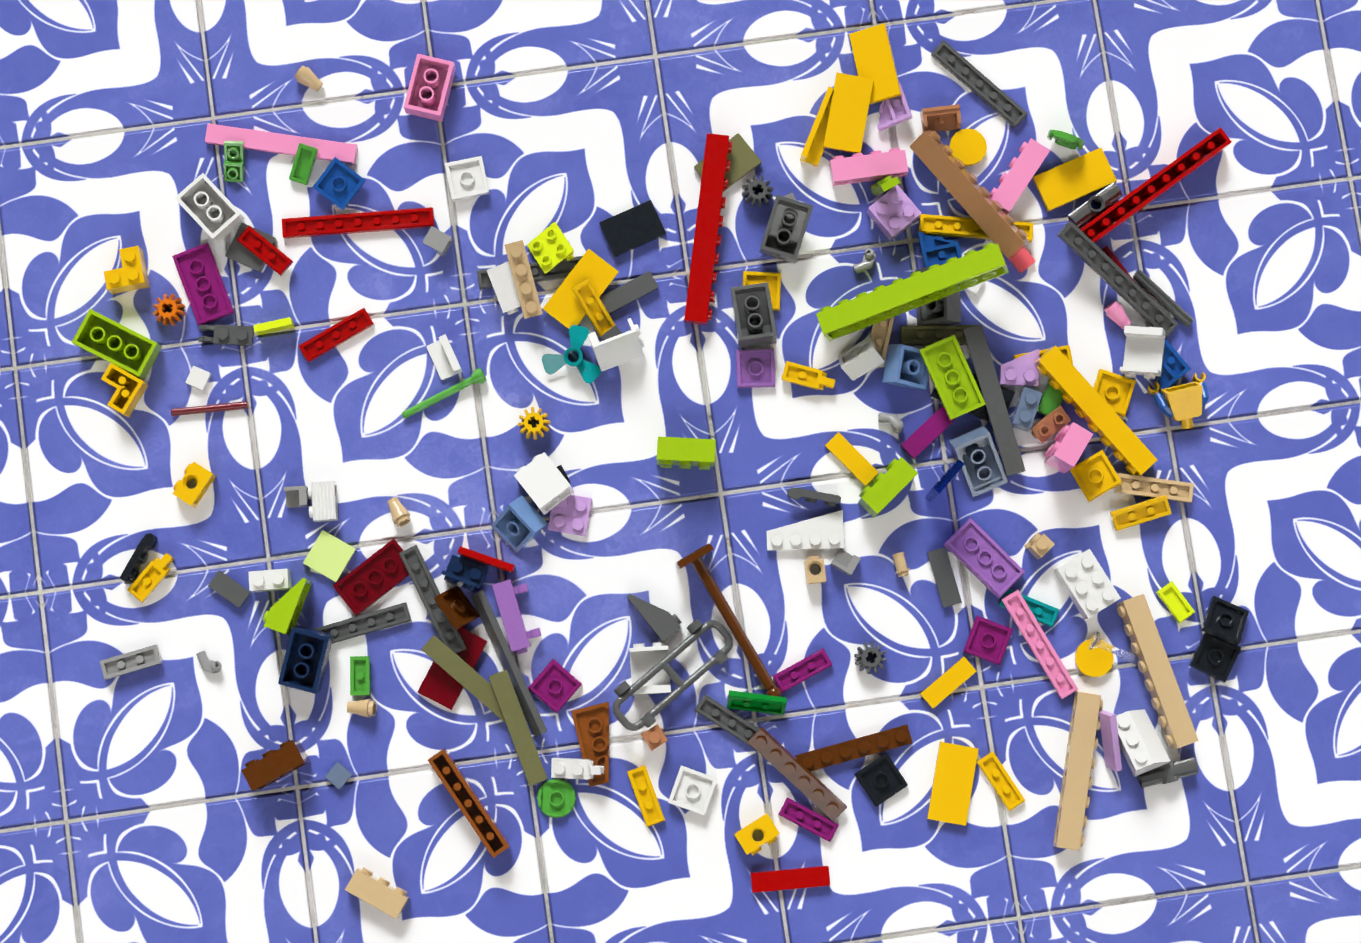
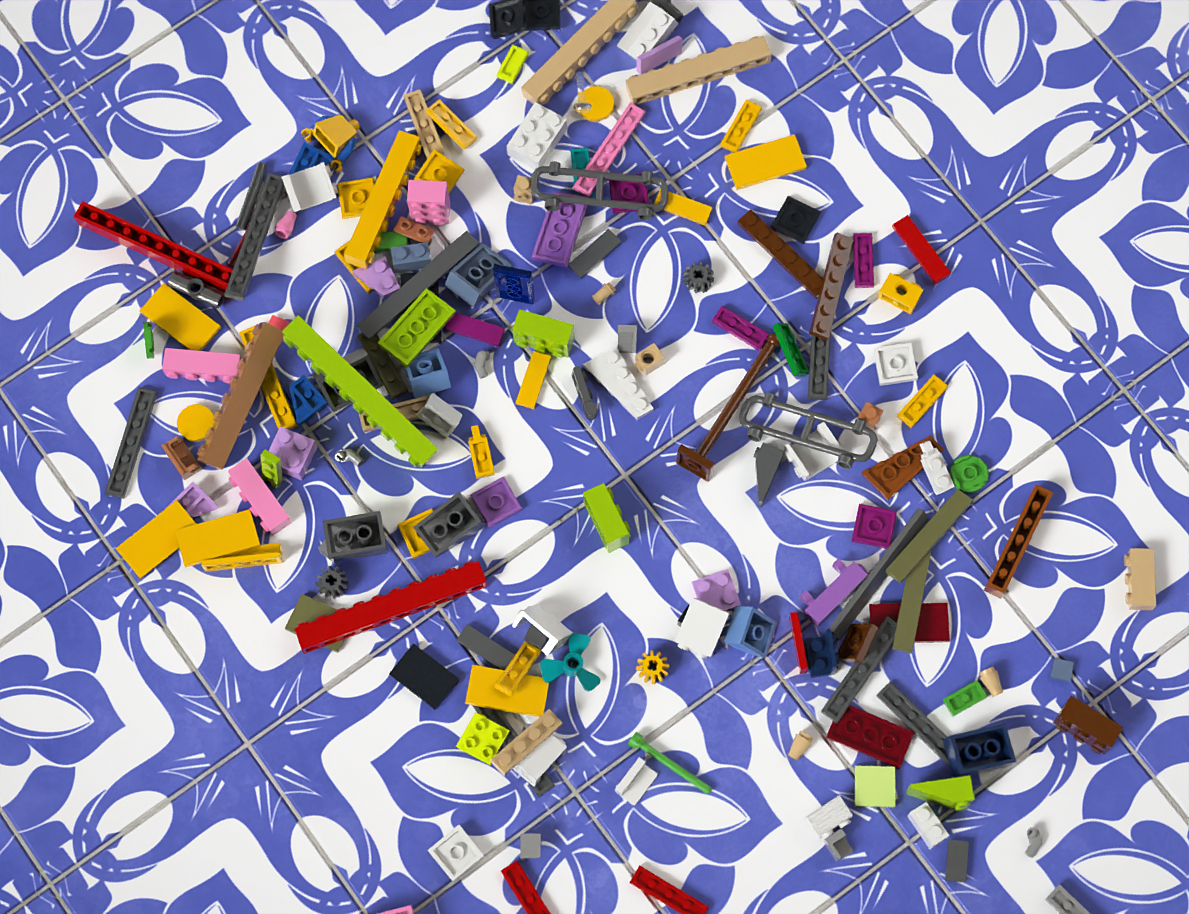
camera: 110 degrees left, 10 degrees down
none -> dark grey bar [531,161,669,220]

